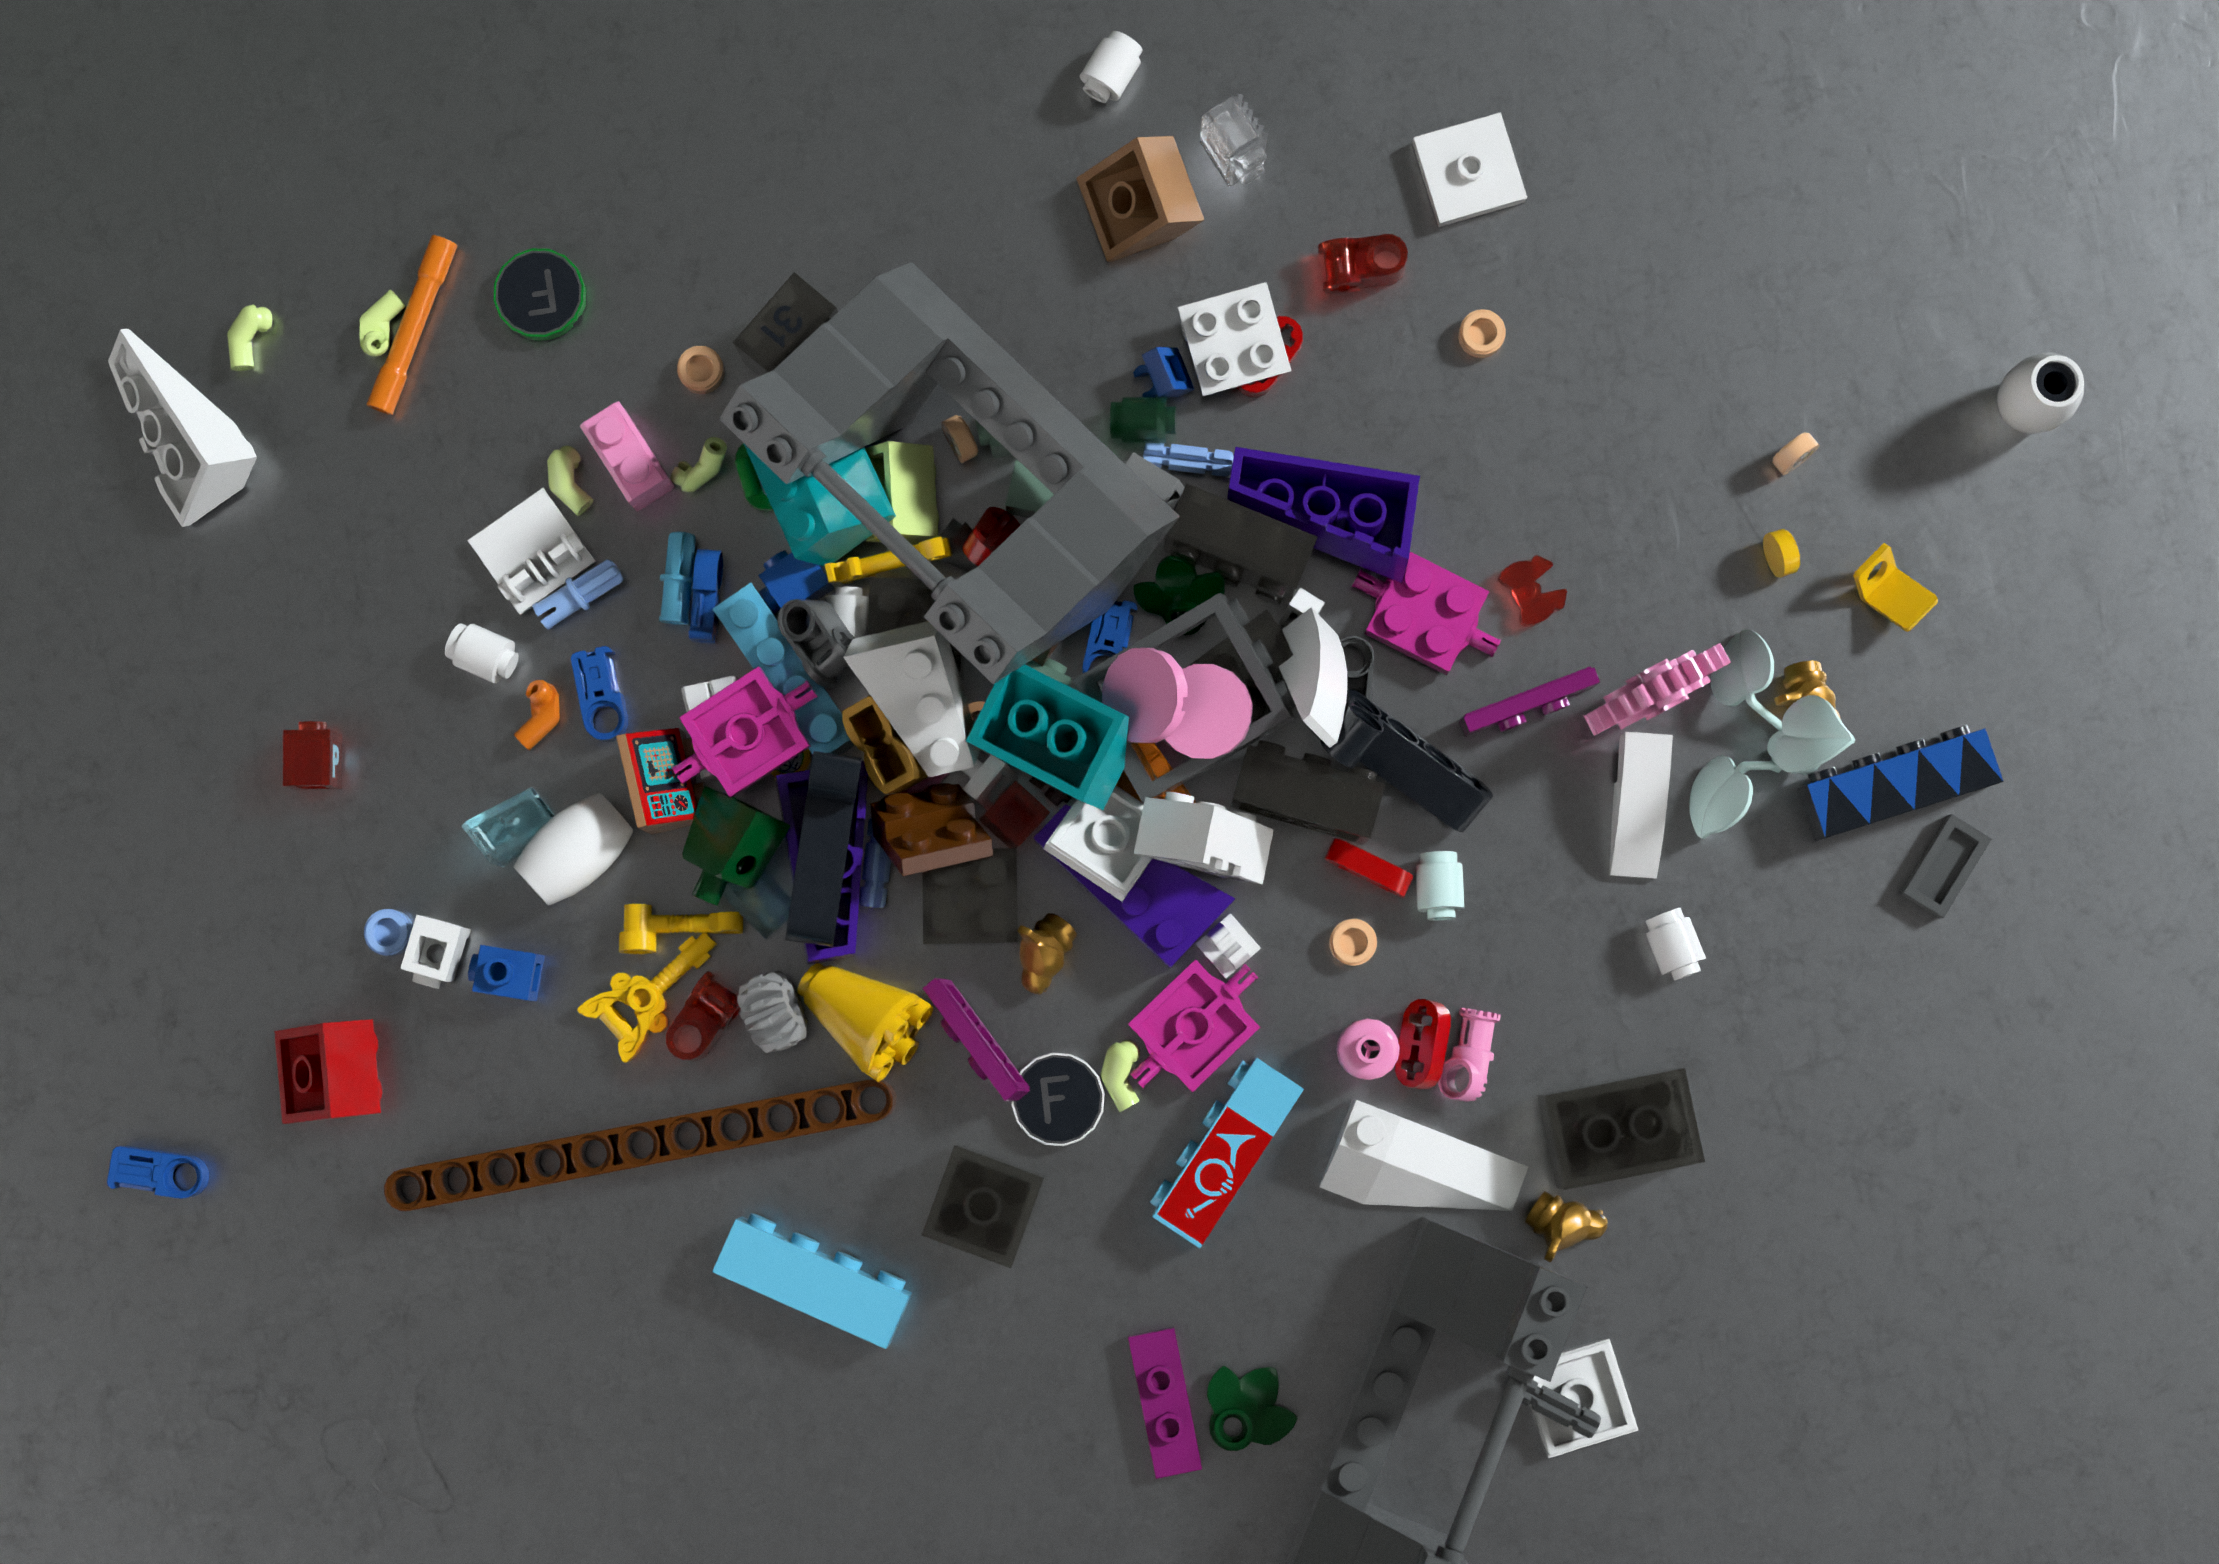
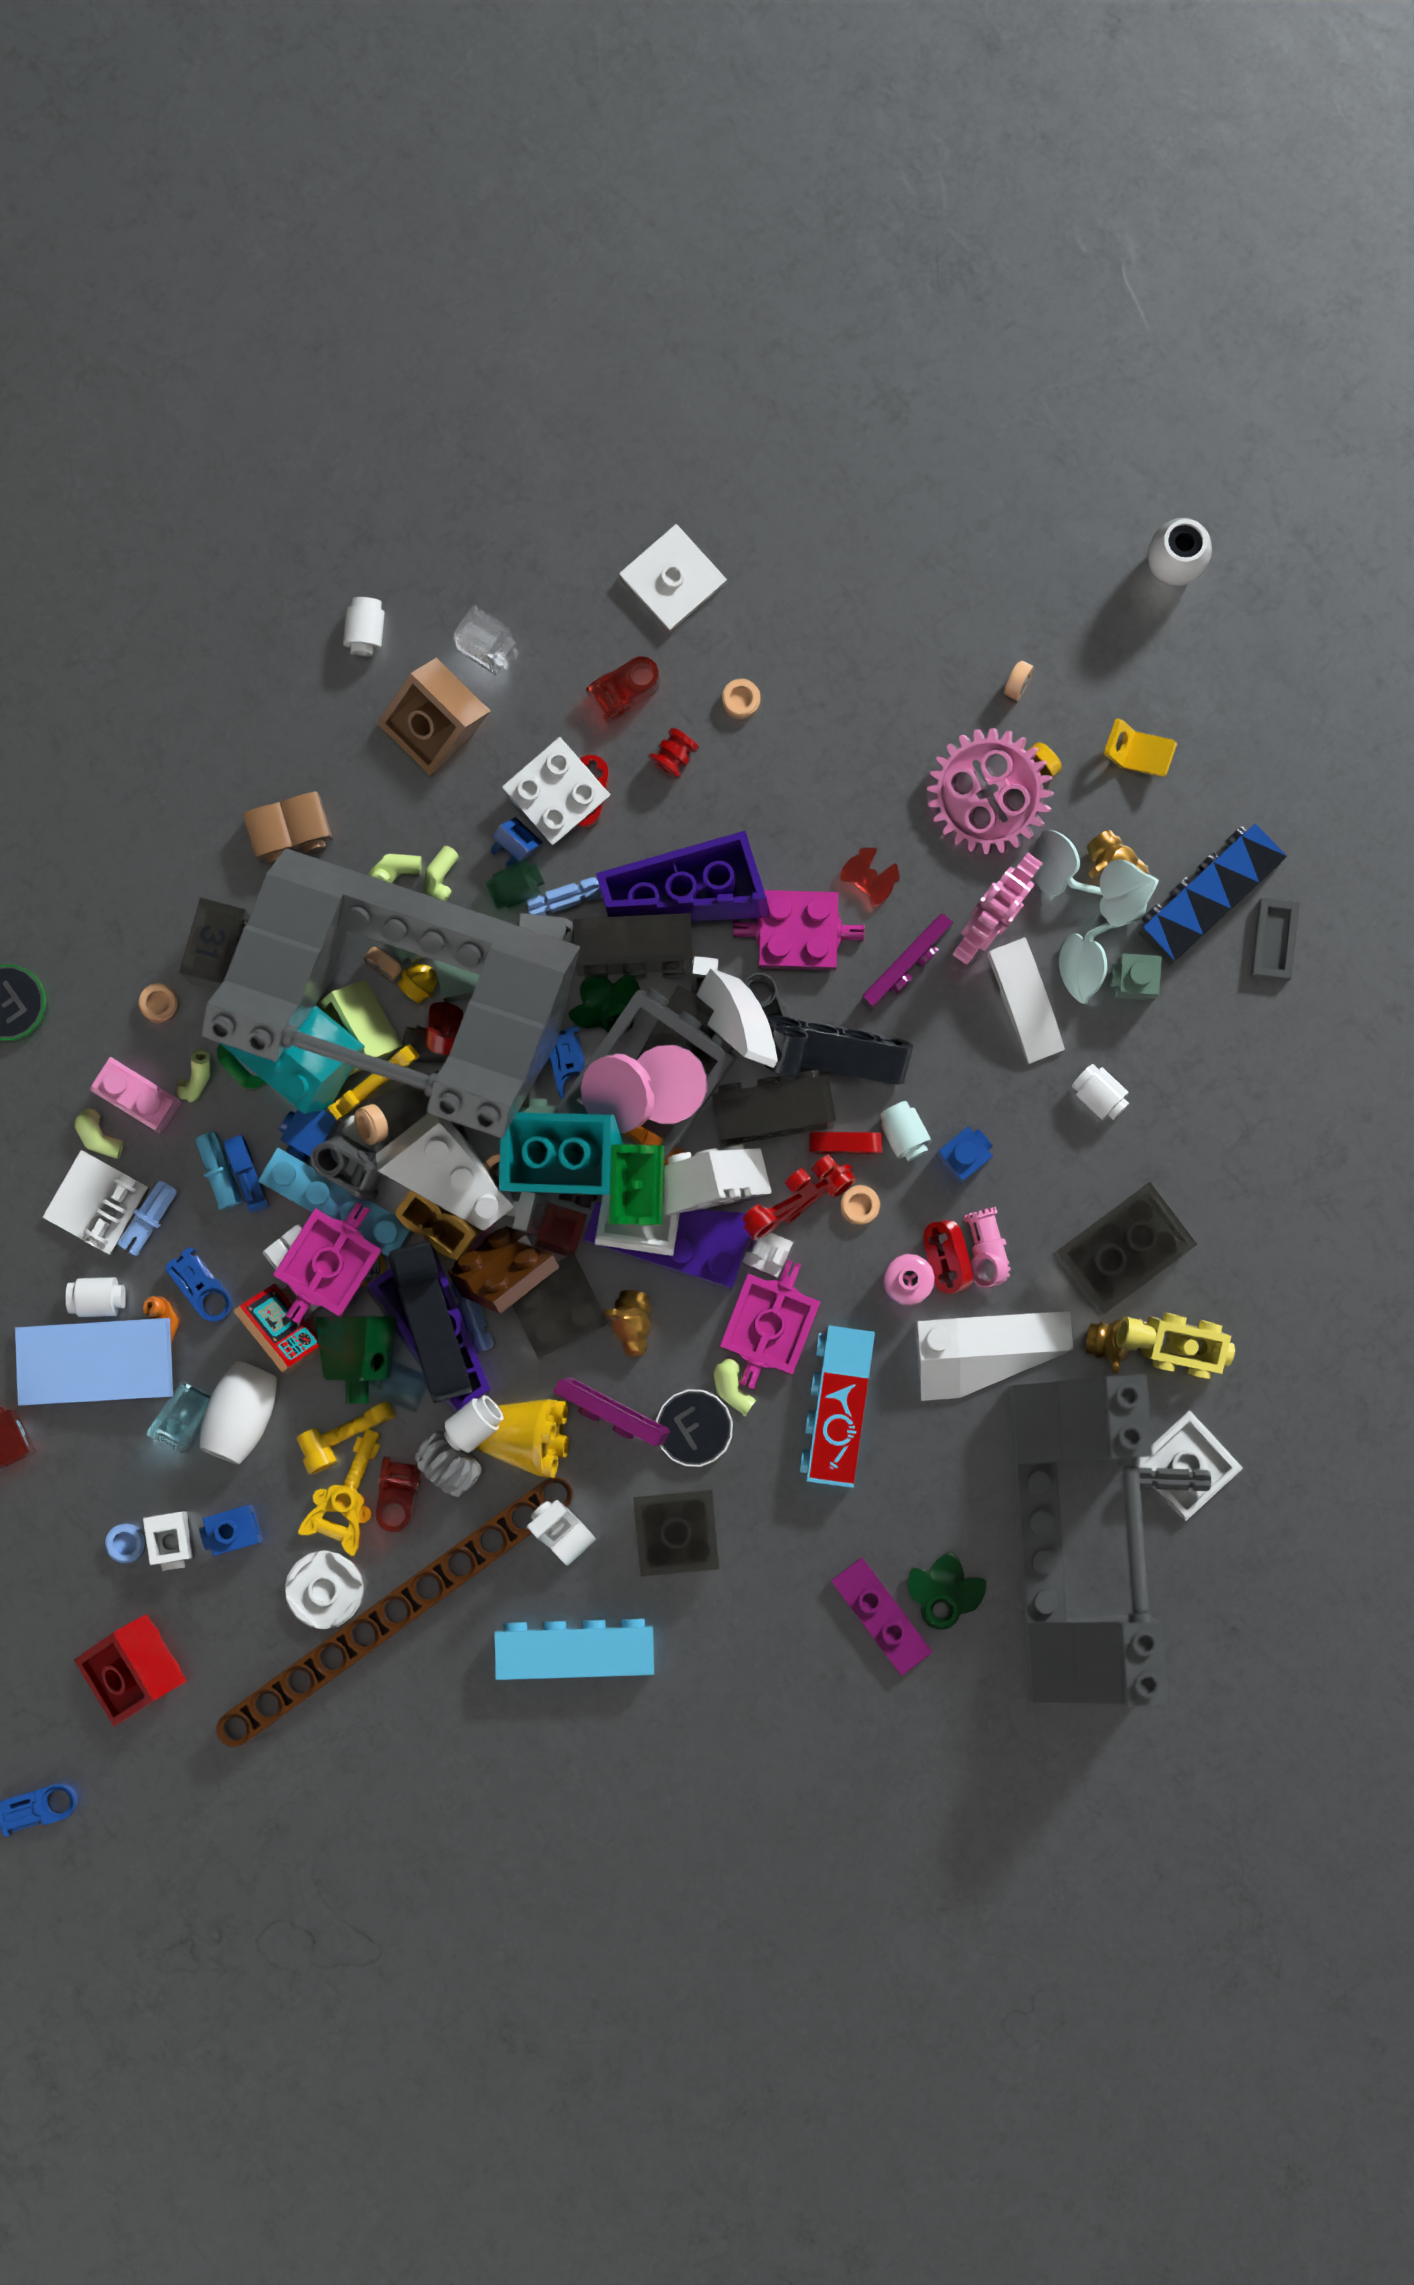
camera: 30 degrees left, 0 degrees up
none -> light blue tile [15,1318,173,1406]
none -> medium nougat brick [243,791,333,865]
none -> white tile [285,1550,364,1629]
none -> light nougat tile [354,1104,388,1145]
none -> yellowish green arm [368,854,422,883]
none -> yellow plate [397,963,437,1004]
none -> yellowish green arm [423,846,459,901]
none -> white brick [444,1395,504,1453]
none -> white plate [527,1500,596,1566]
none -> green hinge [609,1144,664,1225]
none -> red bush [648,728,699,779]
none -> red plant [742,1154,856,1240]
none -> bright pink gear [927,728,1054,854]
none -> blue brick [935,1126,993,1184]
none -> sand green brick [1110,953,1162,1001]
none -> light yellow brick [1116,1312,1235,1379]

